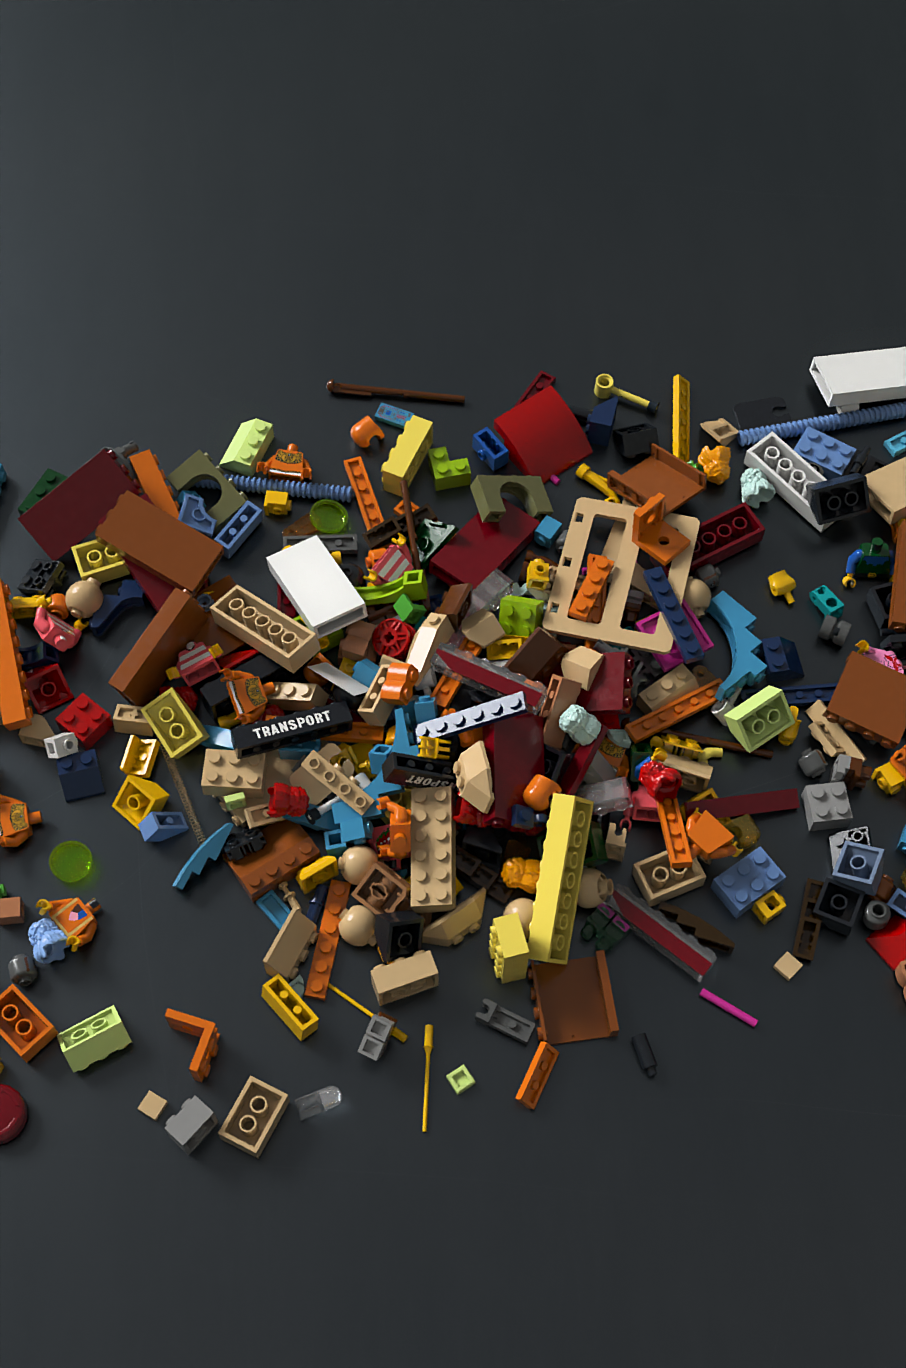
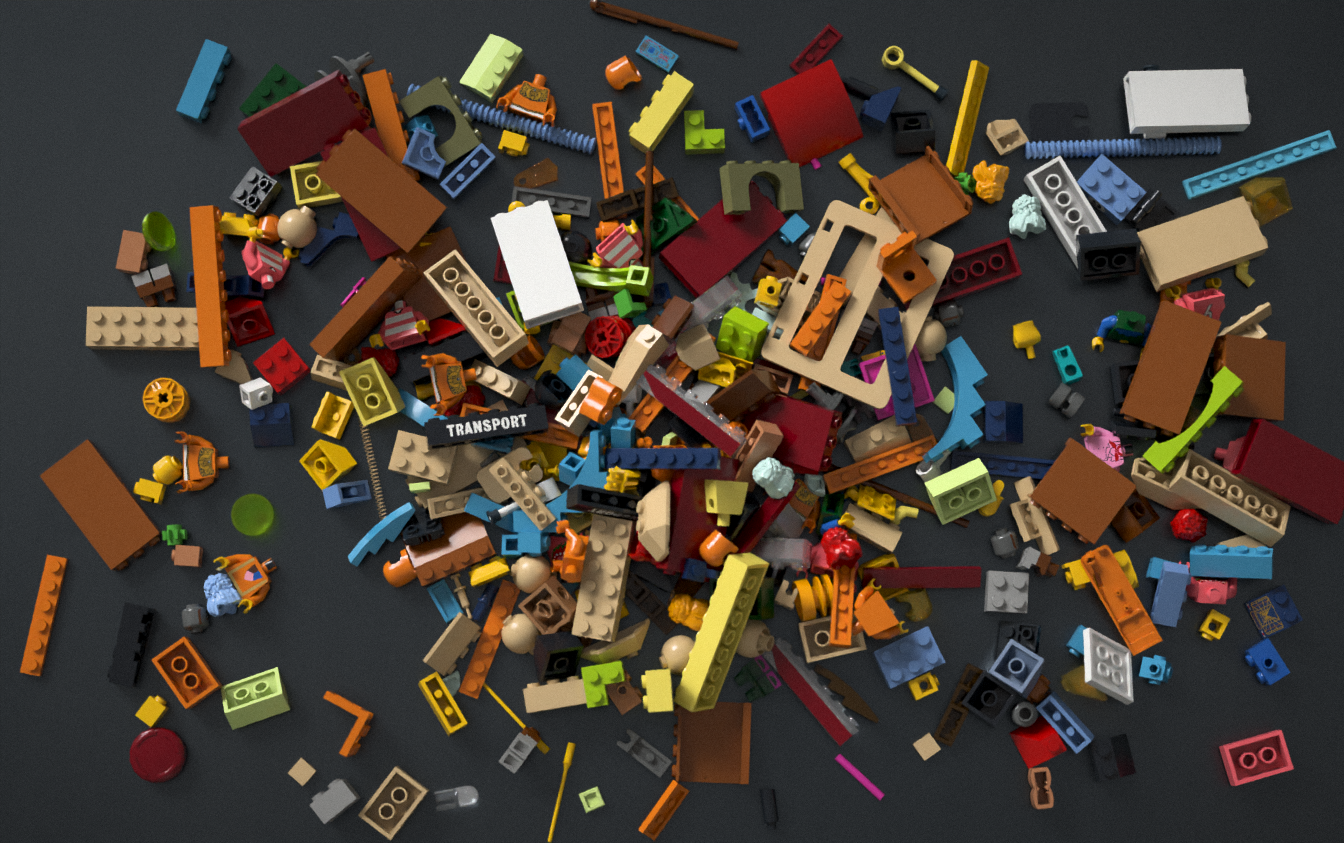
camera: 10 degrees right, 20 degrees up
sand blue plate [197,594,214,612] -> none
red hair [266,782,310,818] -> none
white sticker [308,662,369,696] -> none
clear neon green piece [310,499,348,534] -> none
tan slope [561,646,605,691] -> none
none -> orange helmet [383,549,418,587]
none -> lime brick [581,661,626,708]
none -> nougat brick [606,669,643,715]
none -> light yellow torso [705,480,748,526]
none -> light orange wheel [792,574,833,622]
none -> yellowish green tile [932,387,954,415]

